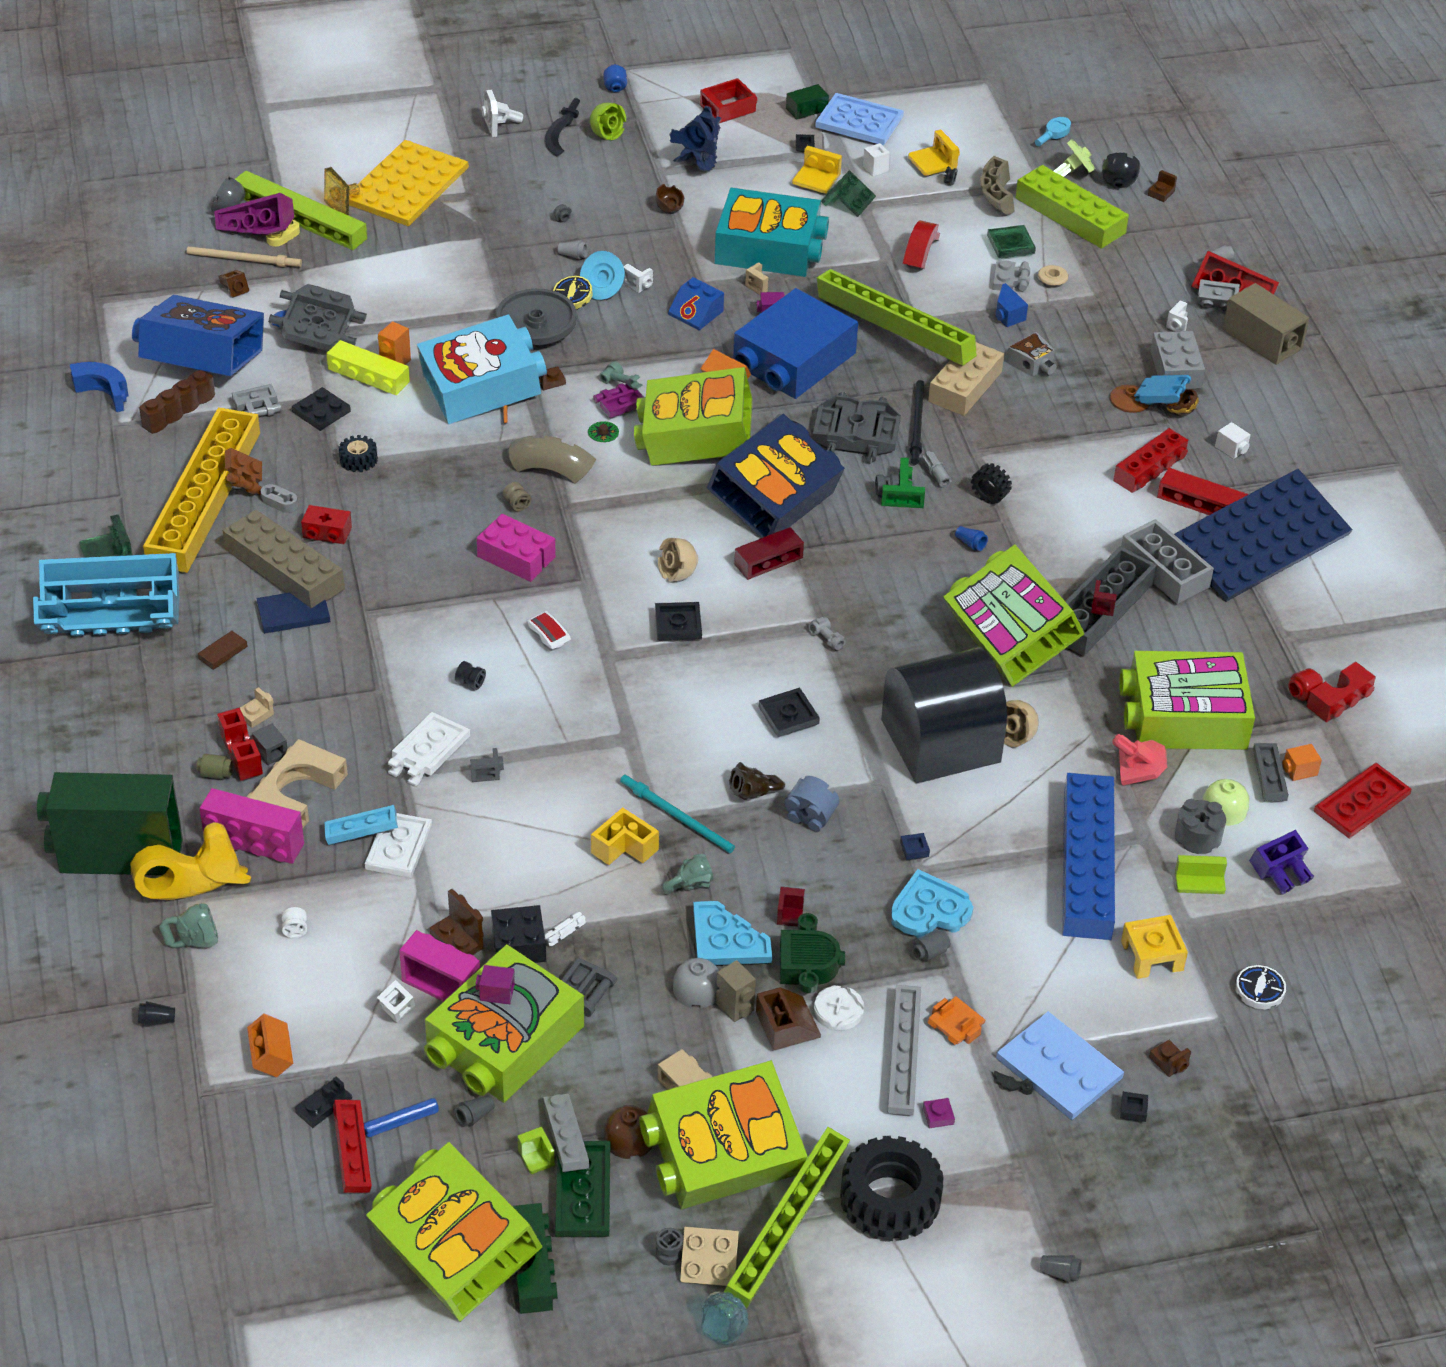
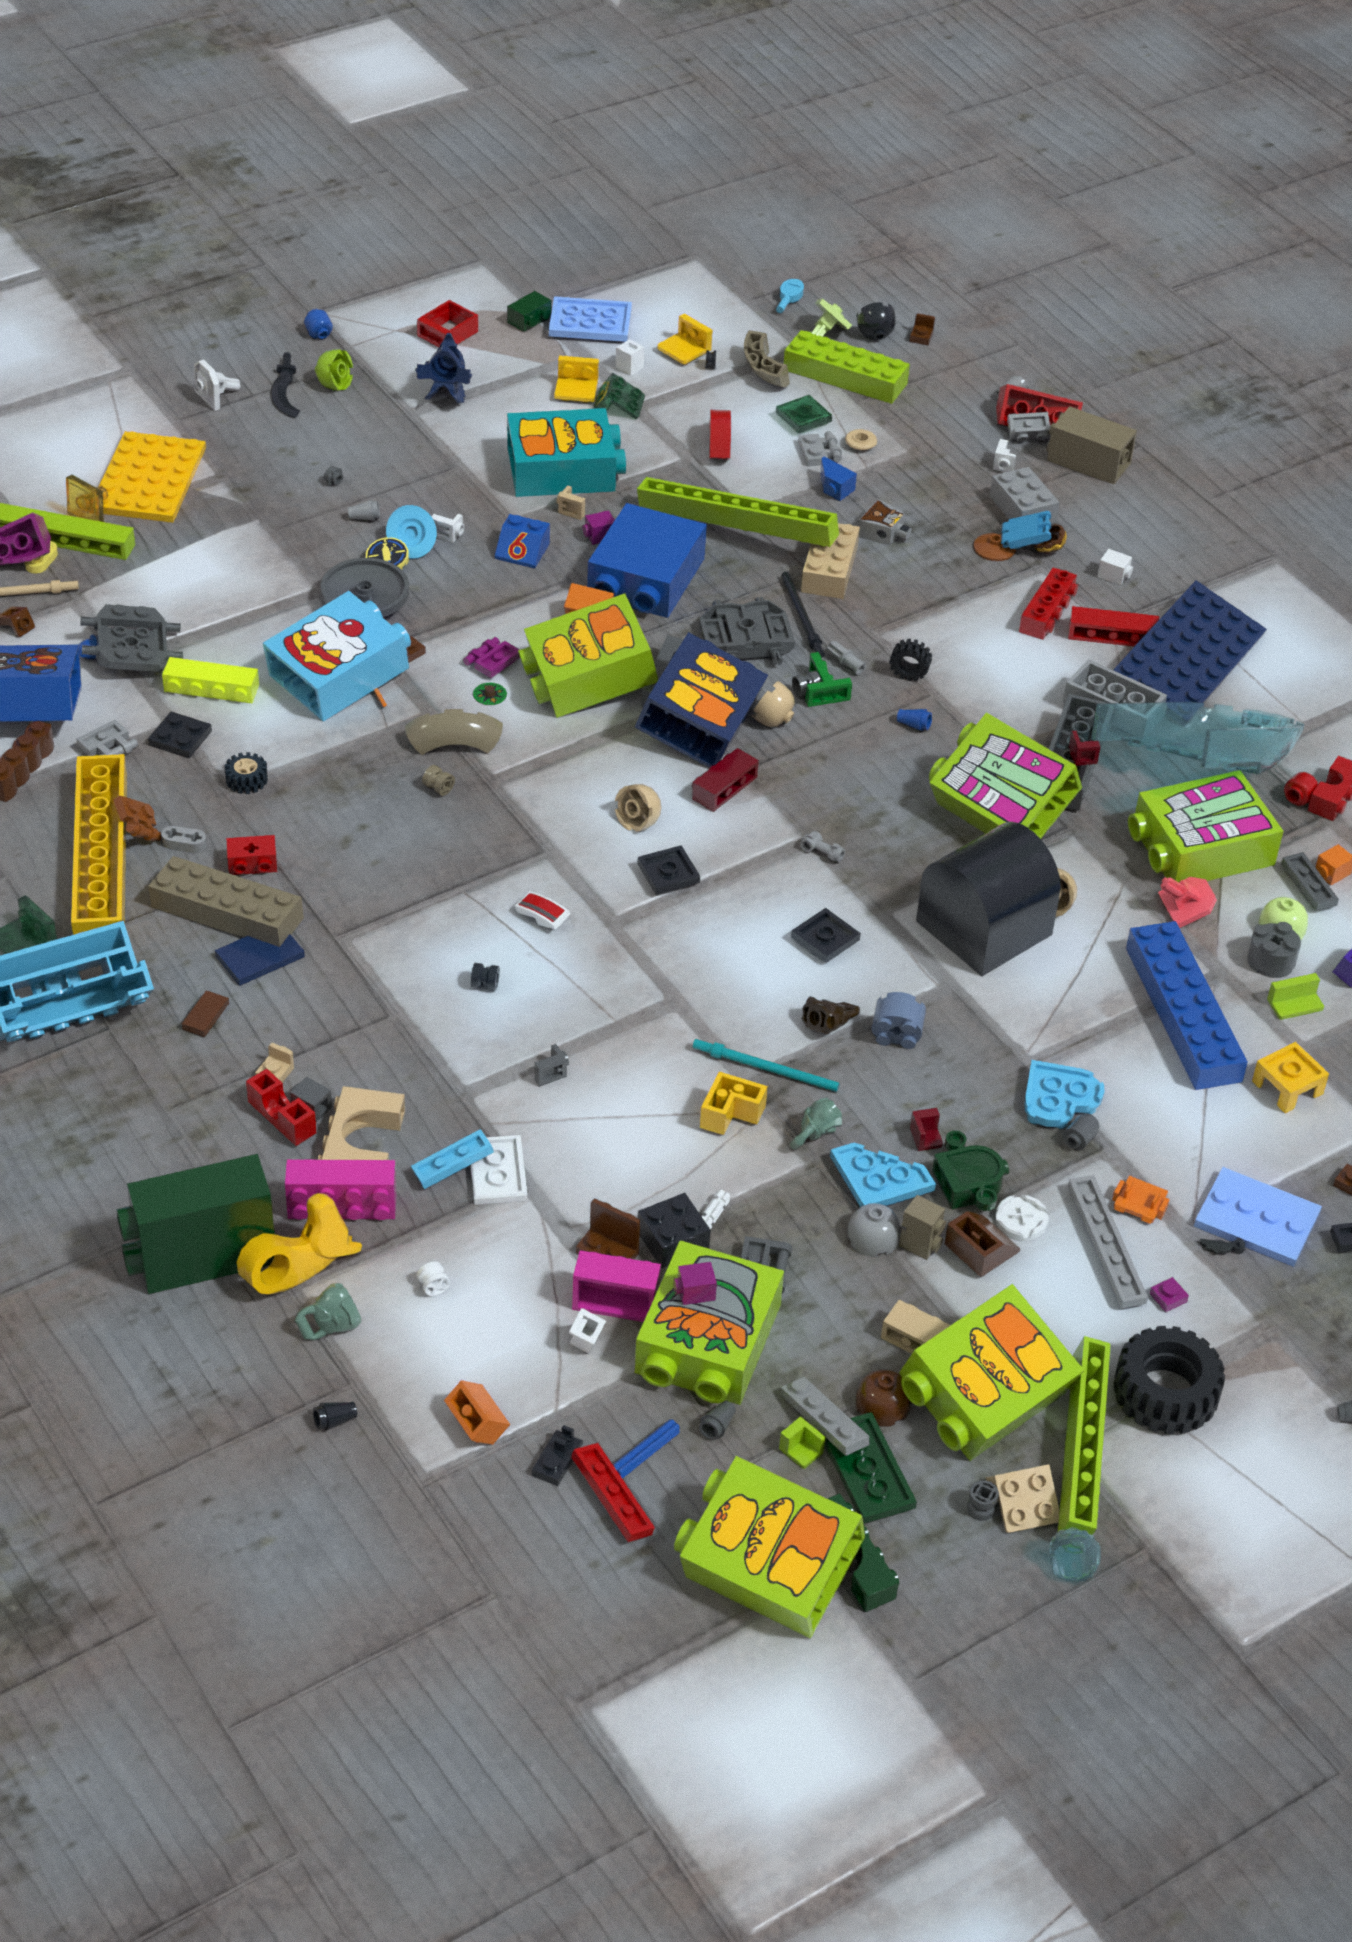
camera: 20 degrees left, 0 degrees up
olive brick [197,753,233,780] -> none
orange brick [378,321,411,365] -> none
white tile [388,712,470,786] -> none
dark pink piece [477,514,556,582] -> none
sand green brick [599,361,643,390] -> none
reddish brown hair [655,184,685,213] -> none
black plate [795,134,815,152] -> none
dark blue plate [900,833,930,860] -> none
none -> tan cylinder [751,681,795,727]
none -> clear light blue windscreen [1092,702,1304,775]

